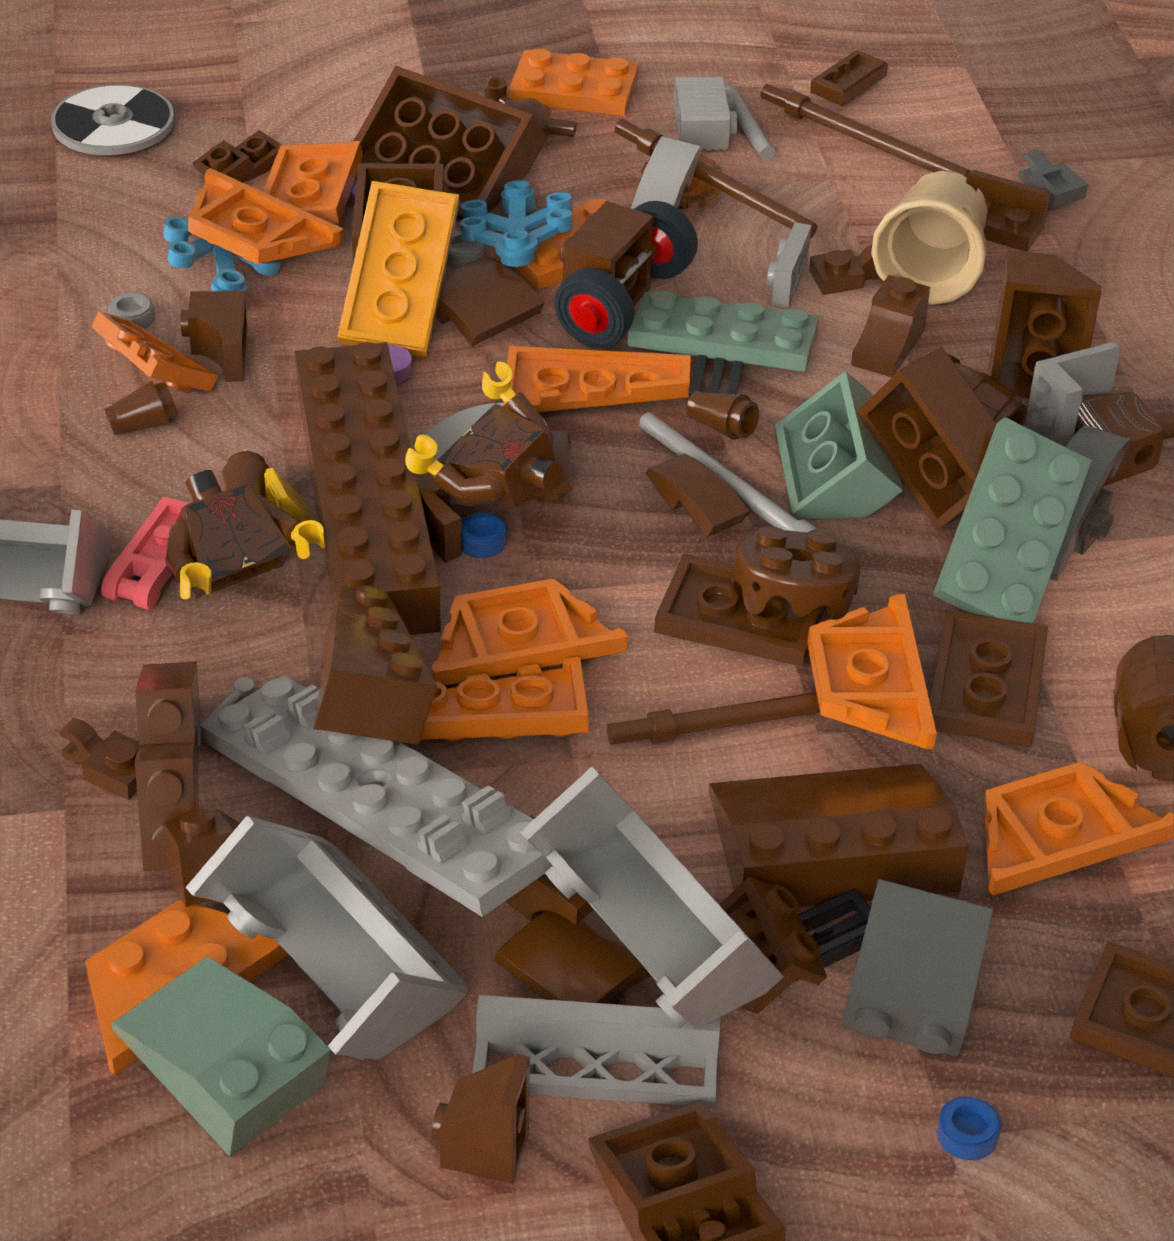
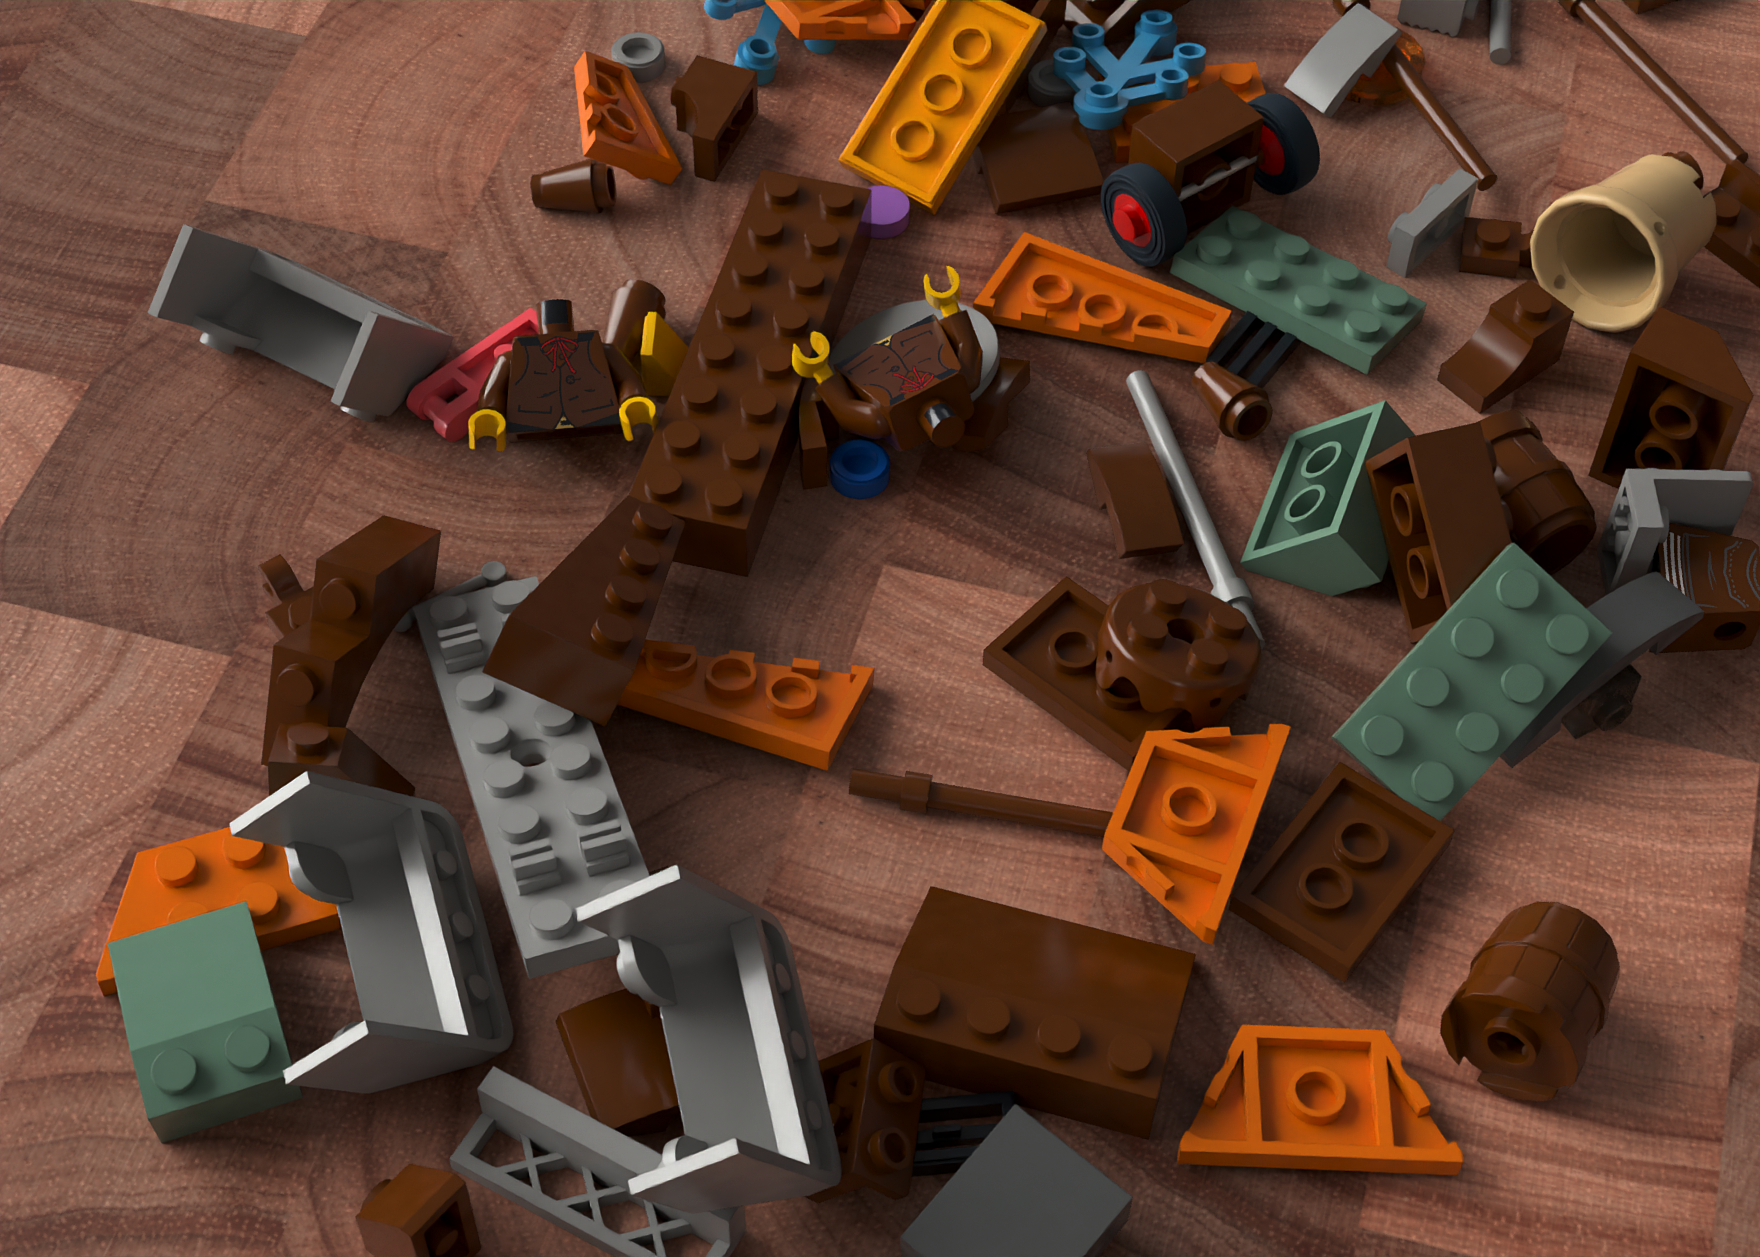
camera: 25 degrees right, 10 degrees up
orange wing [432,579,628,686] -> none

